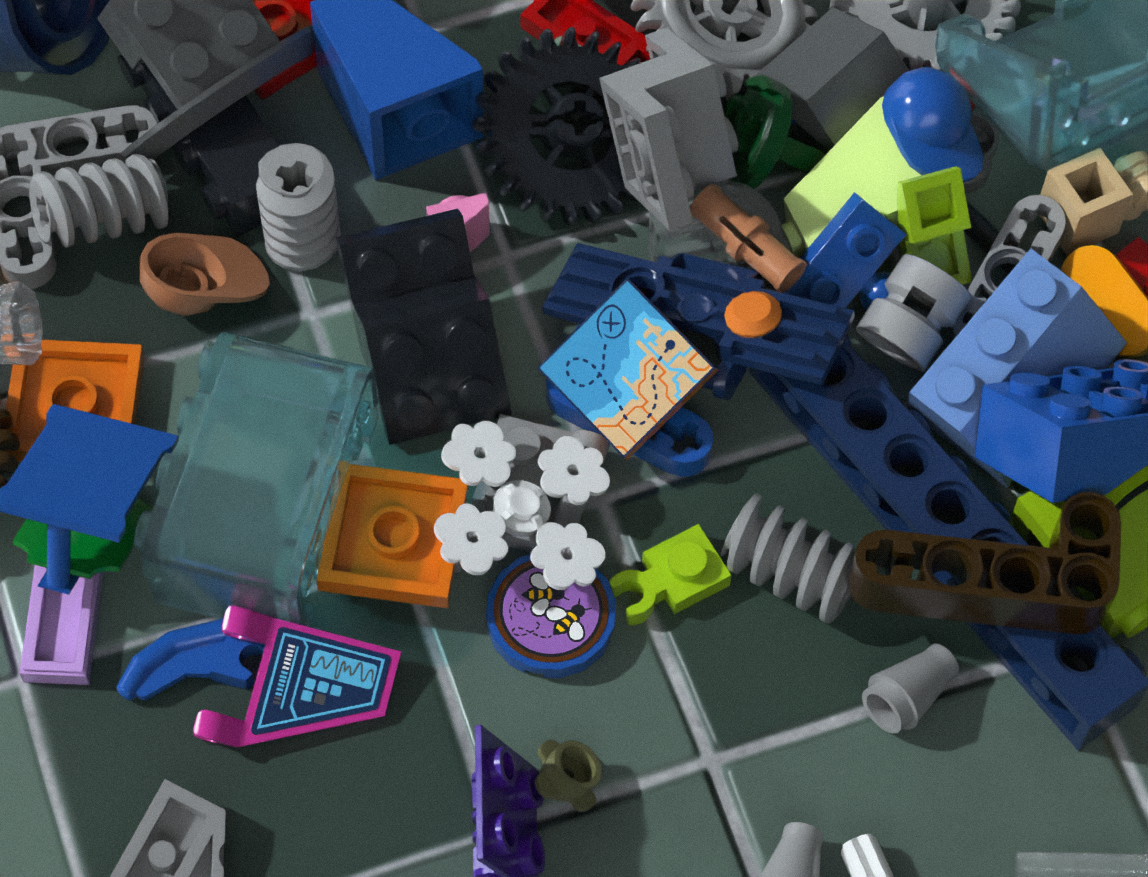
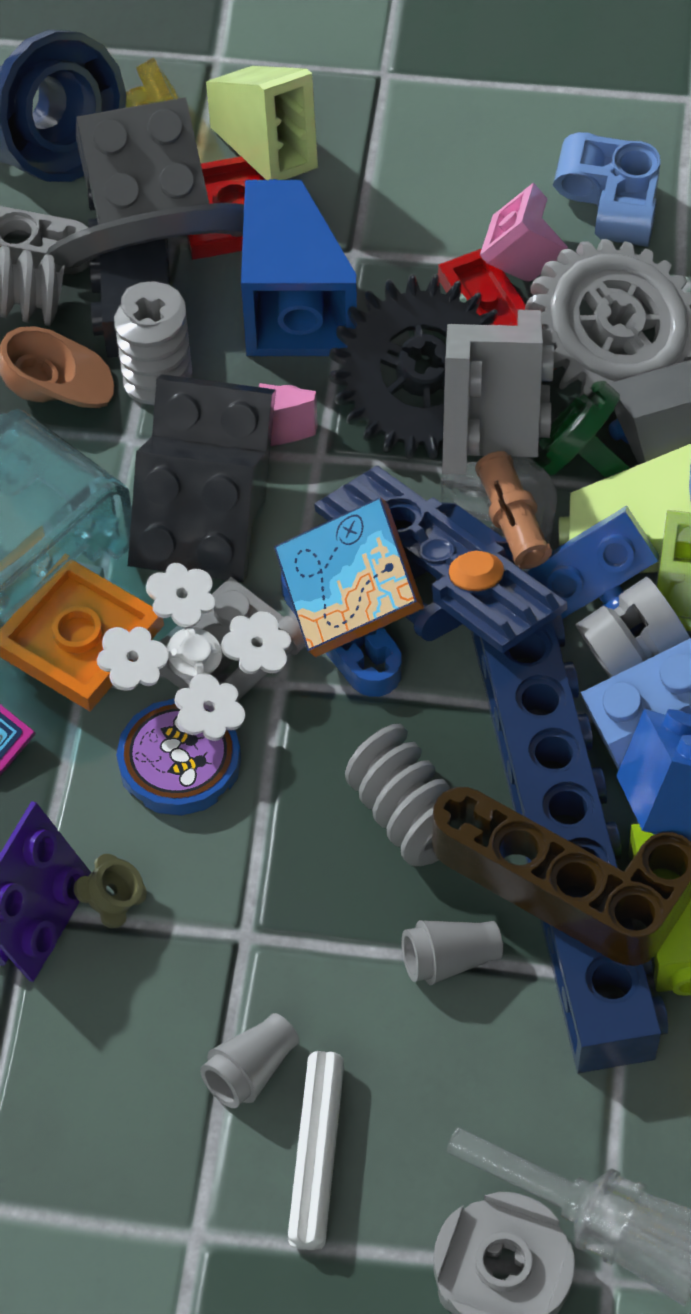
camera: 30 degrees right, 5 degrees down
lime plate [609,524,732,625] -> none

